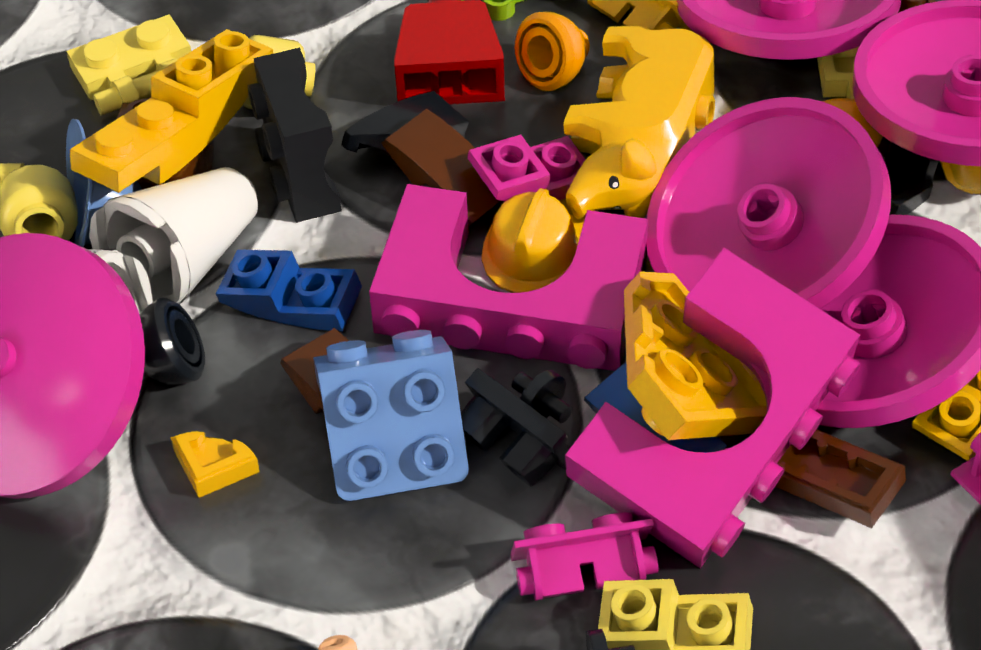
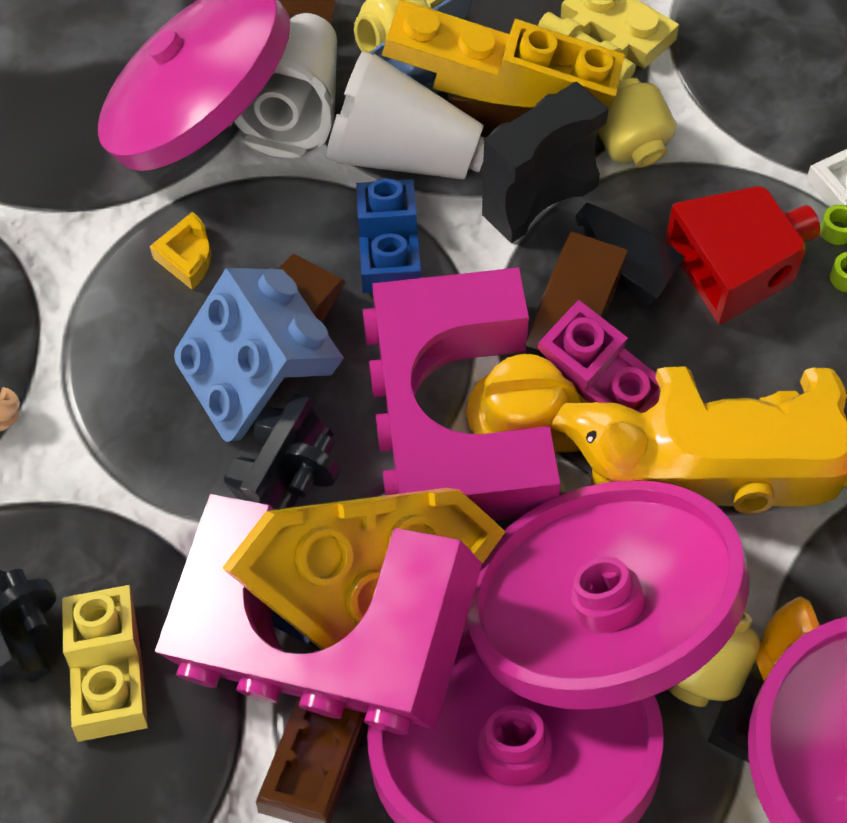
camera: 70 degrees right, 10 degrees up
black brick [139,297,205,384] -> none
dark pink hinge [510,512,658,601] -> none
light orange brick [514,12,590,91] -> none

